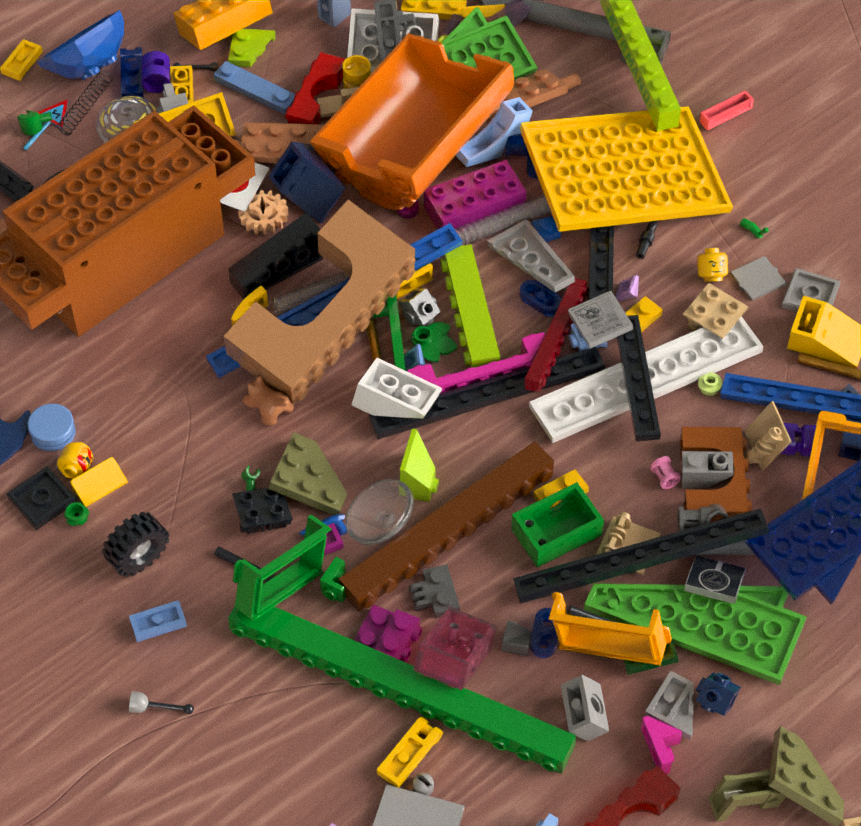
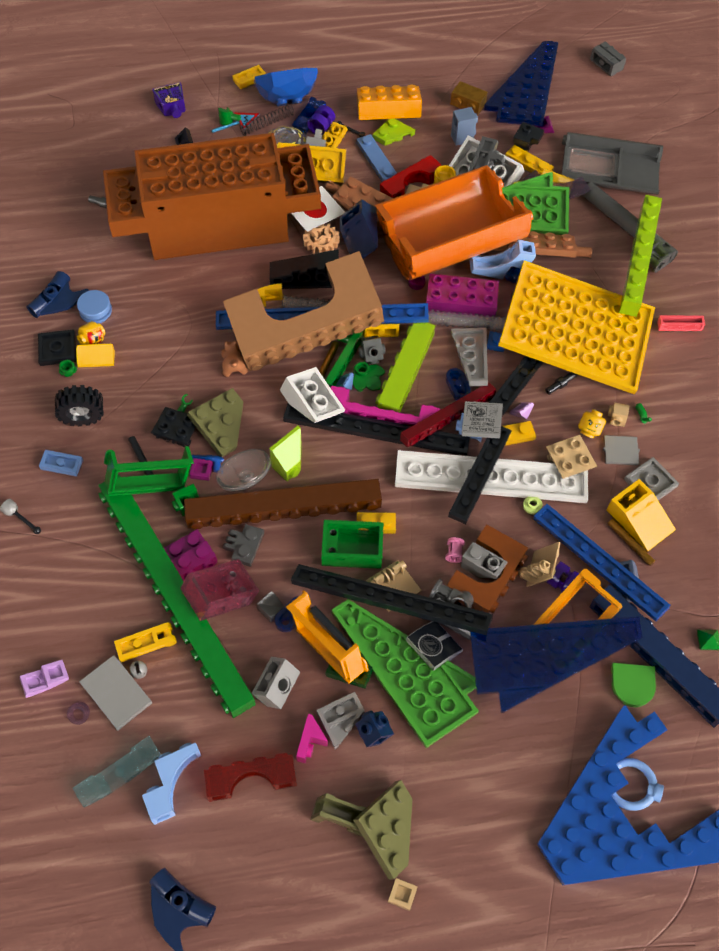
camera: 30 degrees right, 5 degrees up
none -> tan plate [607,402,629,427]

